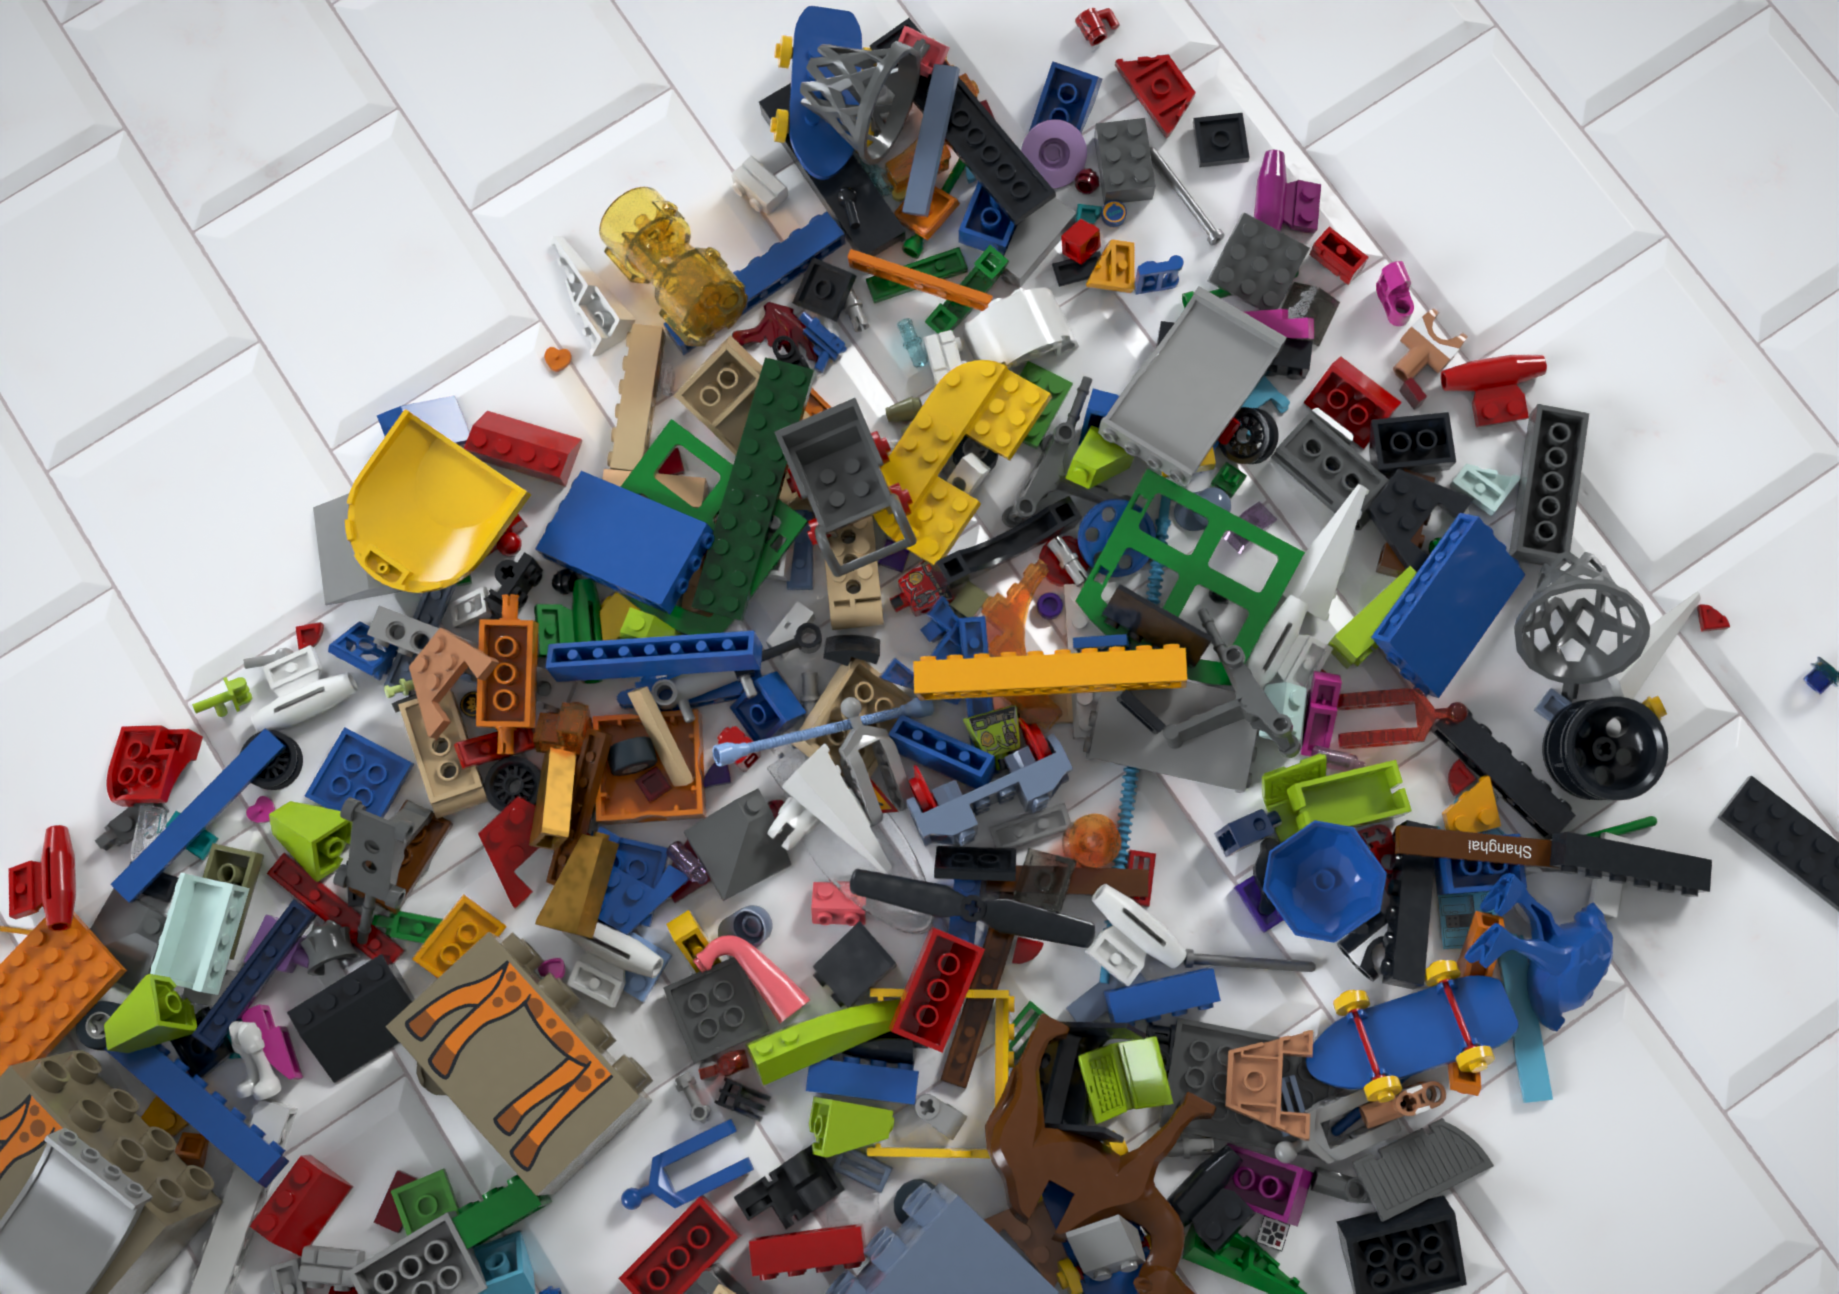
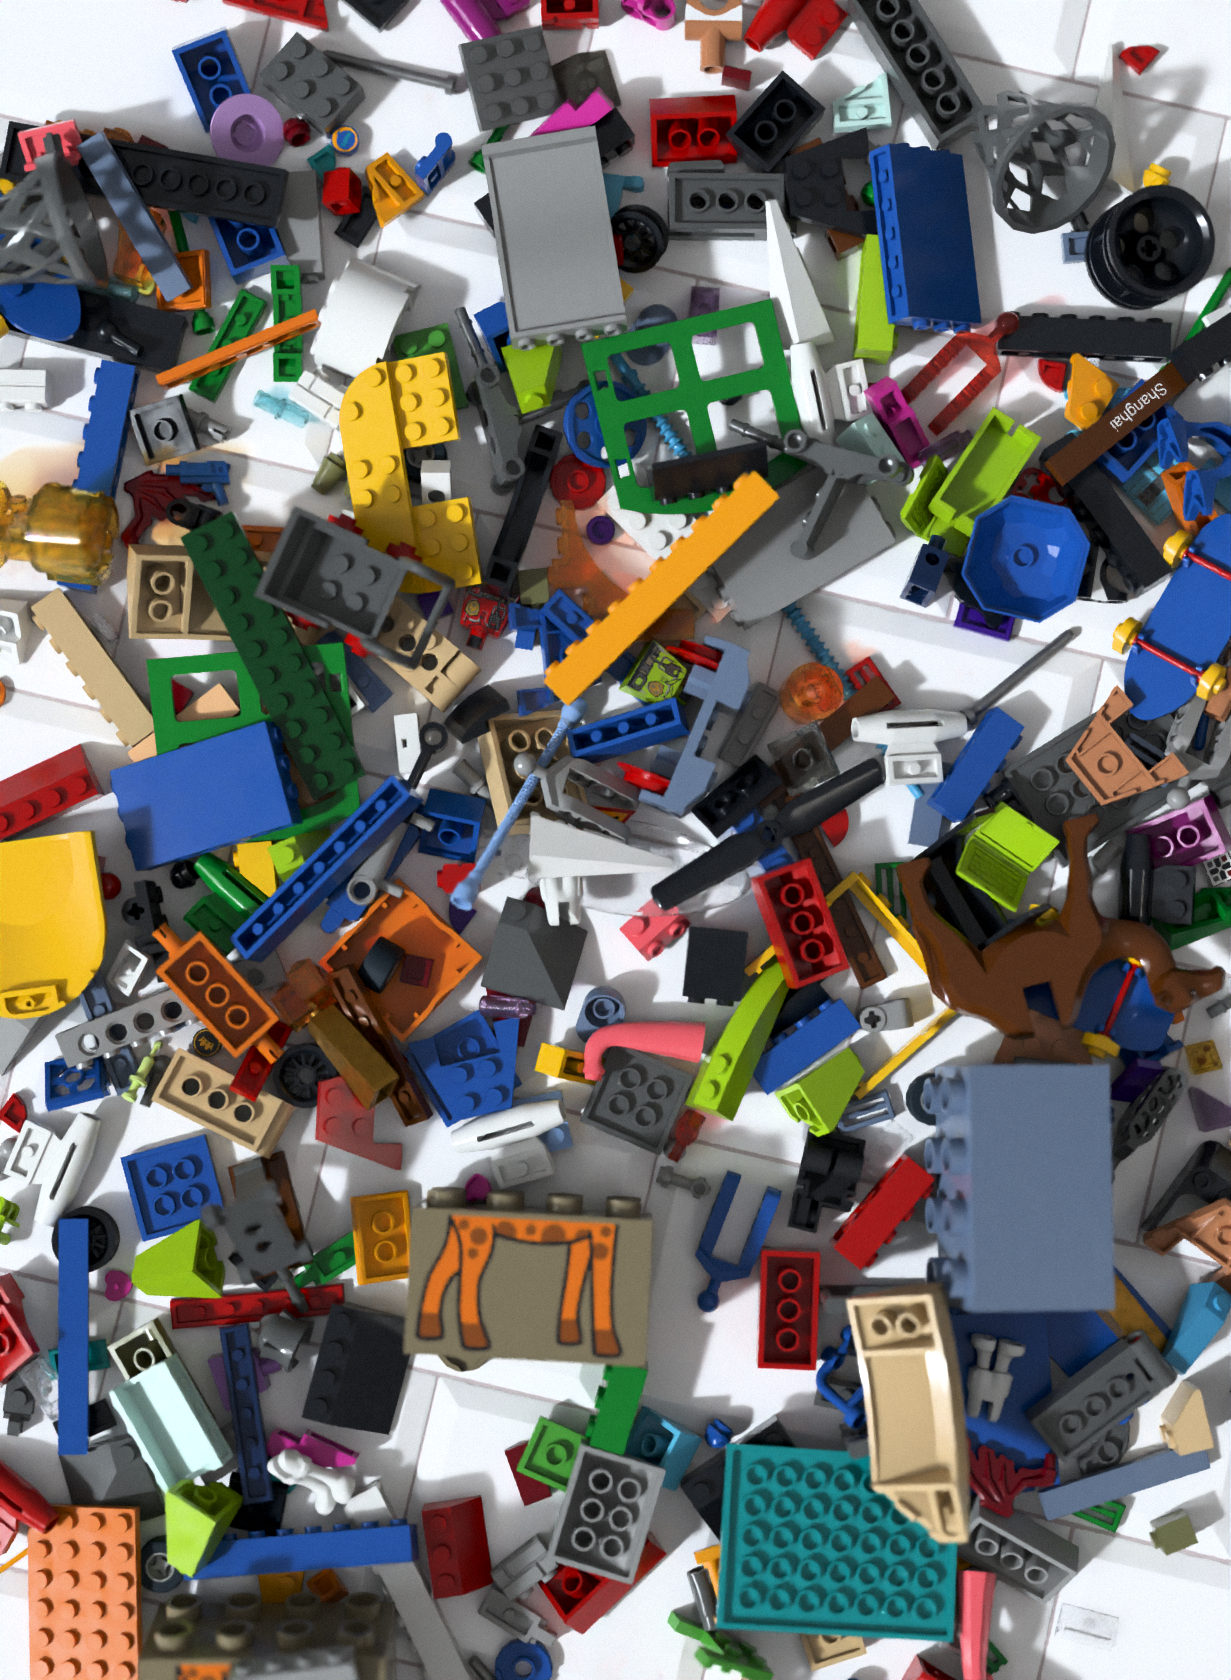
camera: 45 degrees left, 10 degrees up
nougat wing [409,628,499,739] -> none
pearl gold slope [535,832,619,939] -> none
tan tile [627,686,694,787] -> none
black arm [714,1077,771,1122] -> none
light grey pin [1047,535,1089,587] -> none
light grey slope [1066,1215,1146,1281] -> none
blue plate [1073,634,1131,653] -> none
black tile [1116,689,1166,734] -> none
green tile [1211,462,1247,498] -> none

